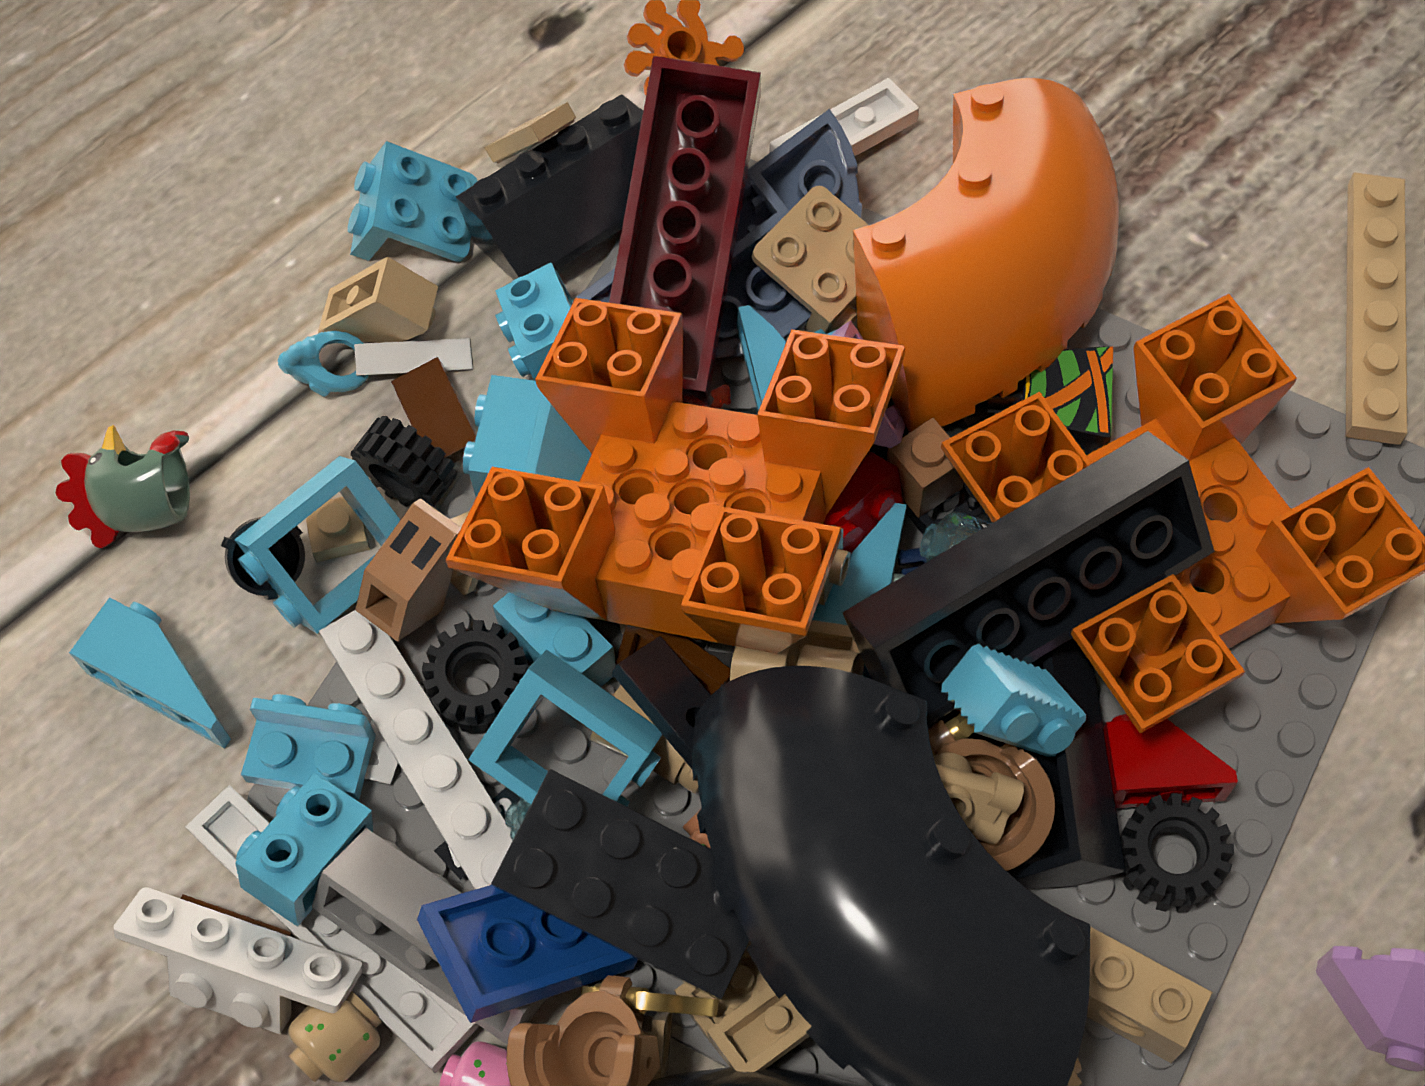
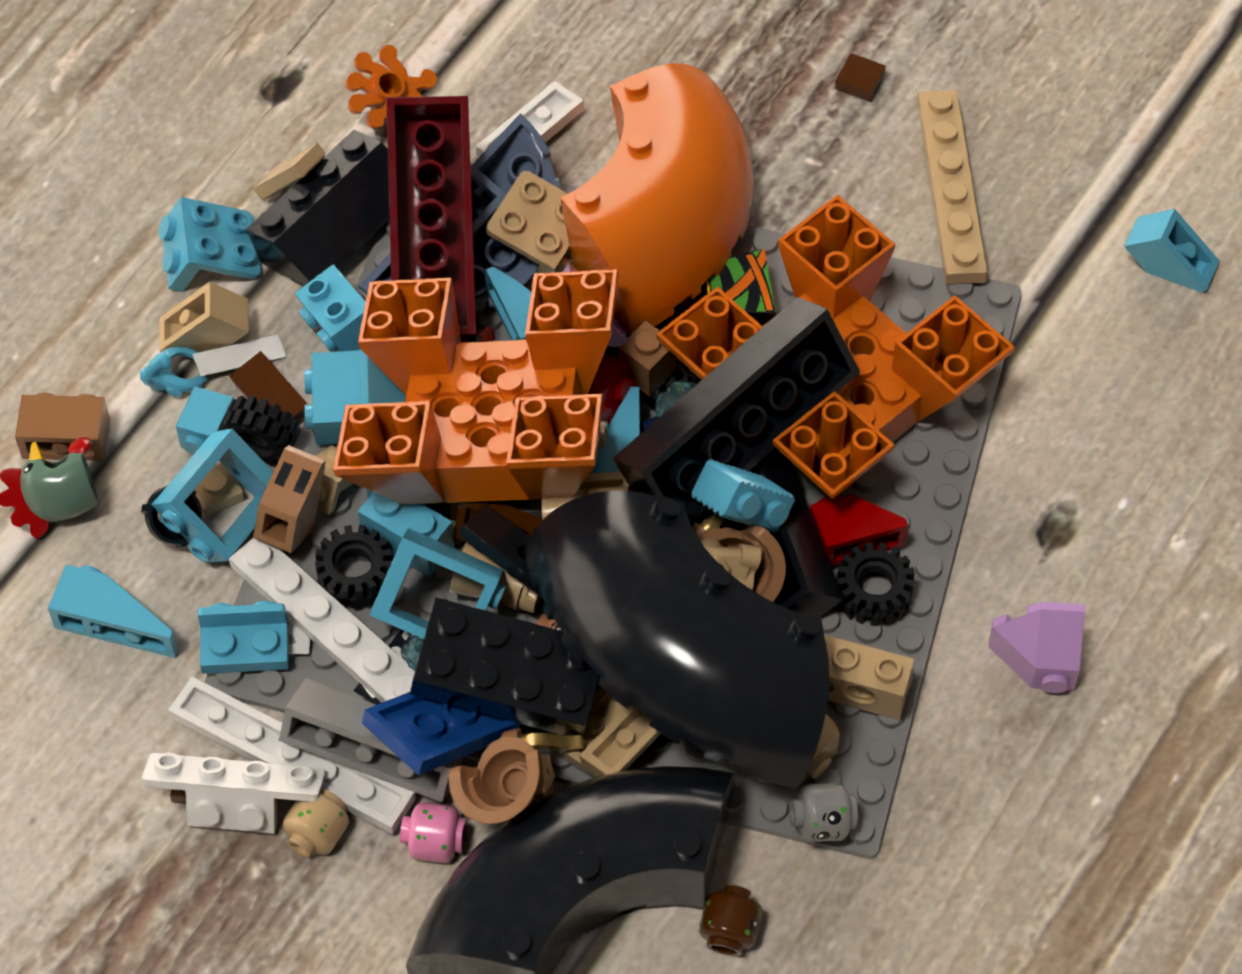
camera: 15 degrees left, 5 degrees down
medium azure brick [235,773,373,927] -> none
none -> medium nougat brick [15,393,110,461]
none -> medium azure brick [176,386,234,455]
none -> reddish brown tile [835,53,886,102]

